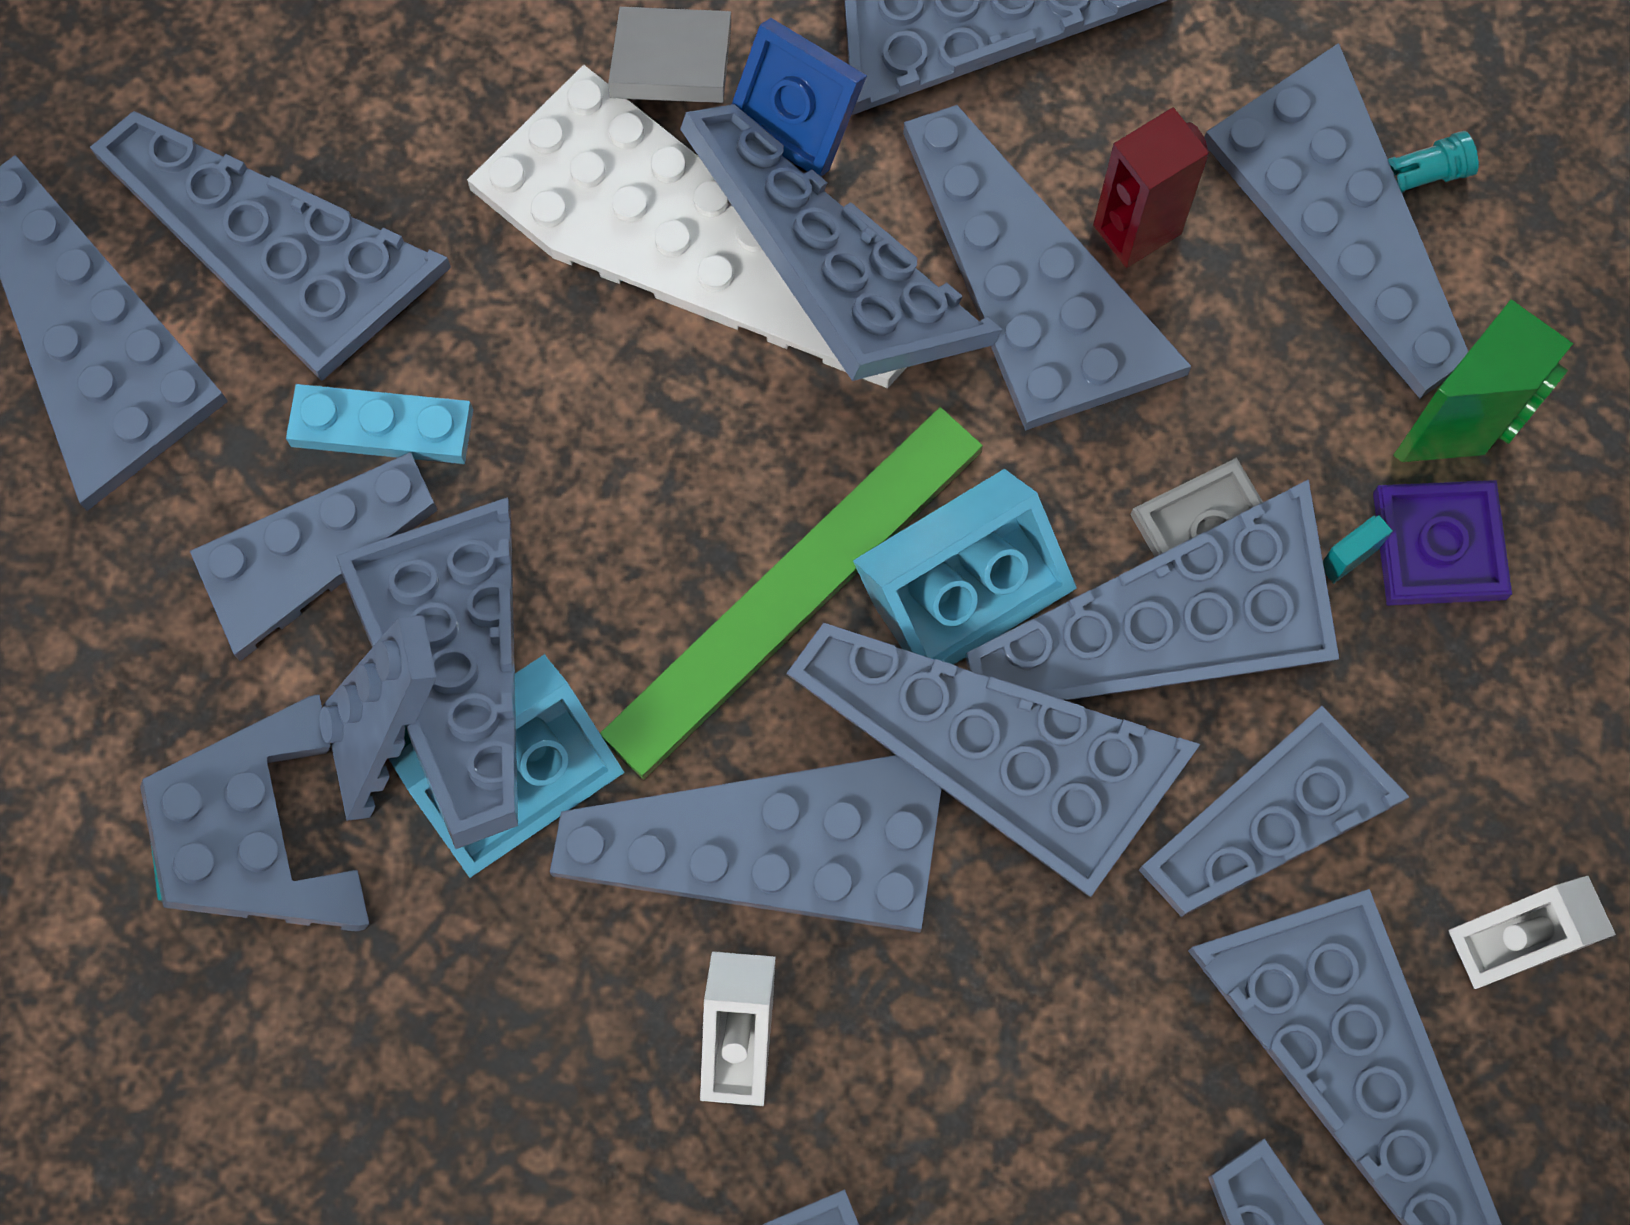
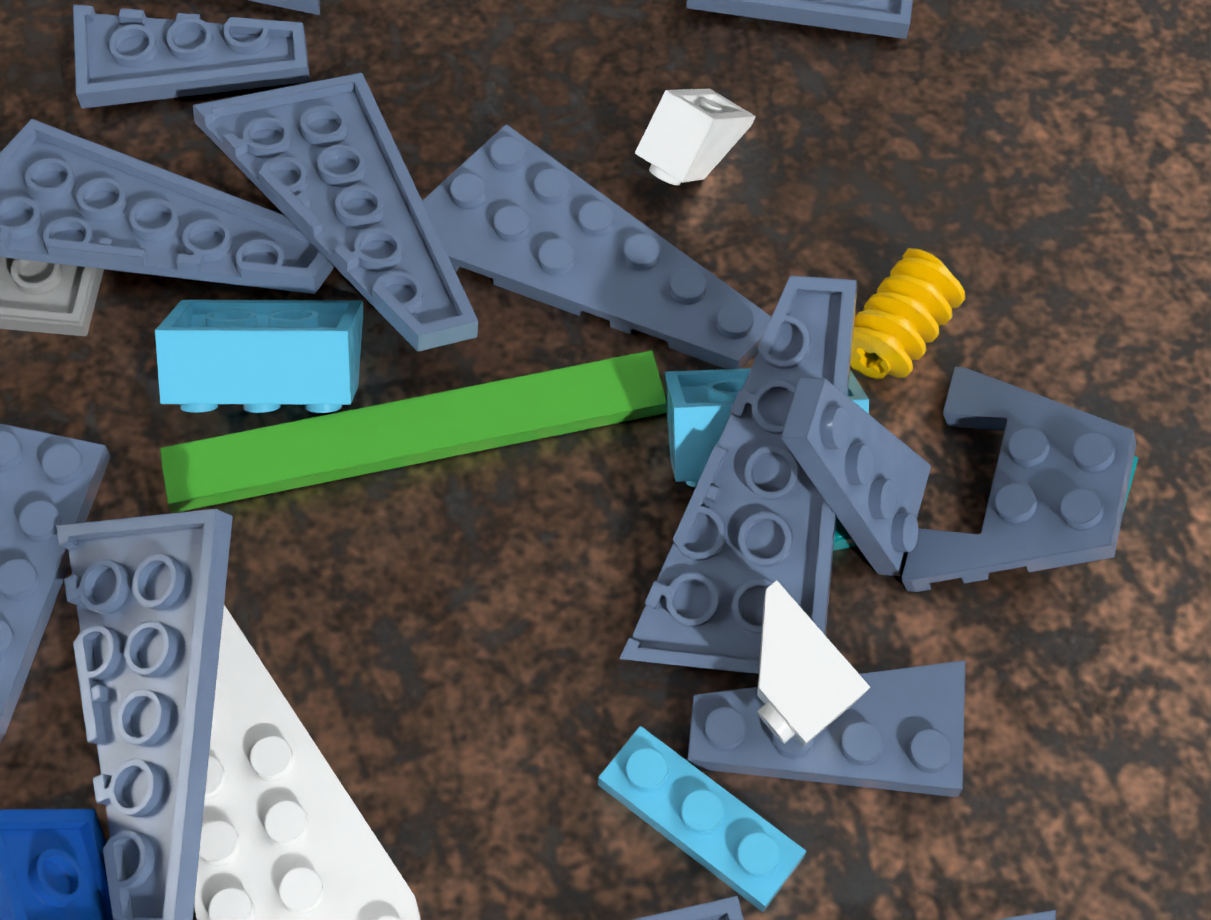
camera: 150 degrees left, 10 degrees down
none -> white slope [757,580,870,748]
none -> yellow piece [850,248,965,379]

